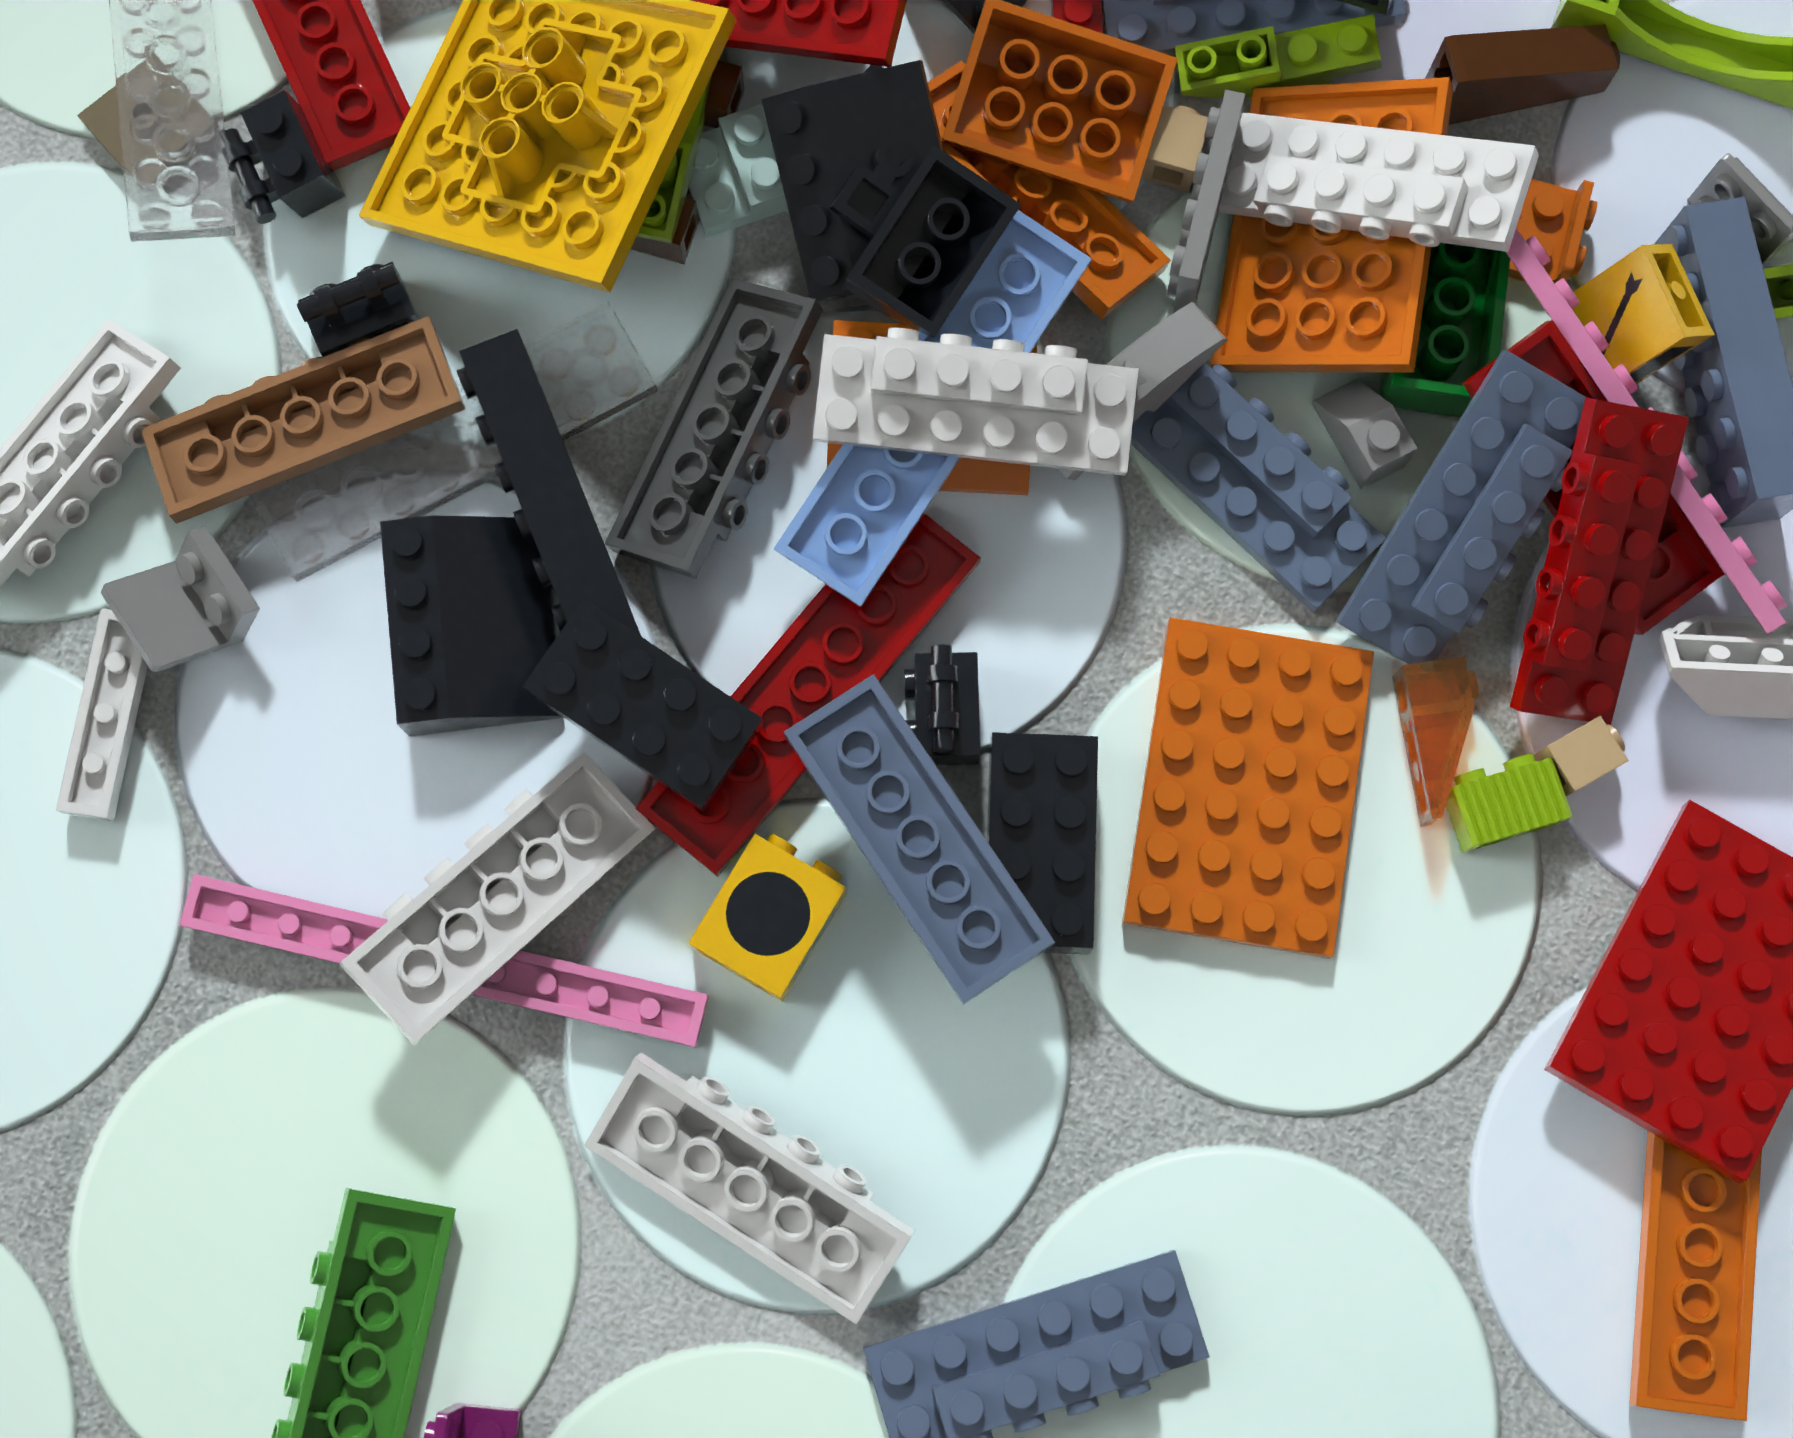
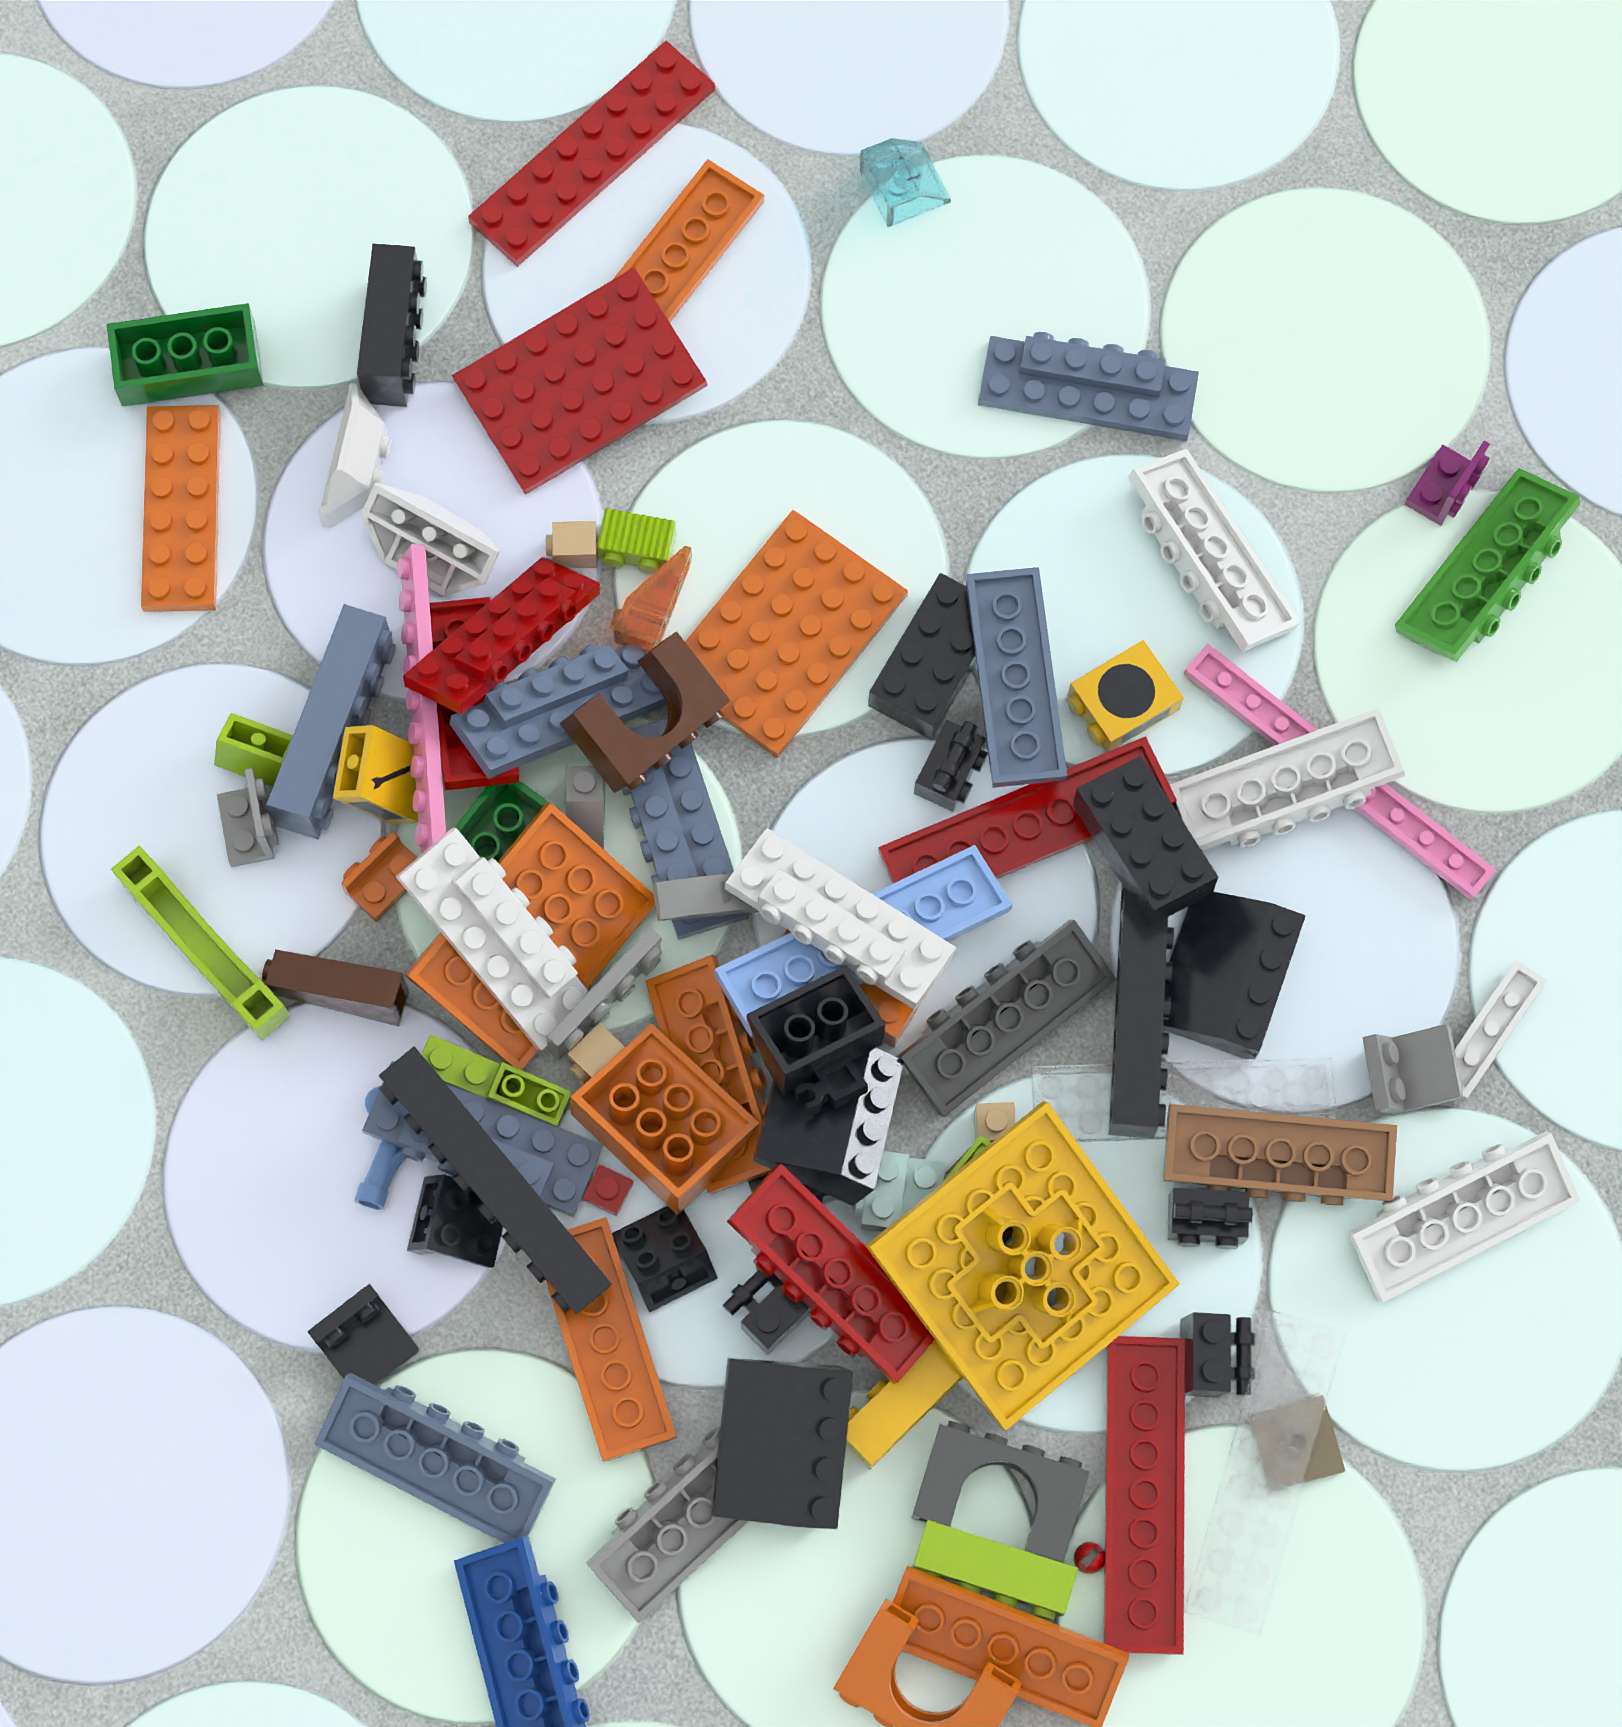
camera: 155 degrees left, 5 degrees down
none -> reddish brown arch [560,631,730,793]
none -> tan brick [974,1102,1015,1143]

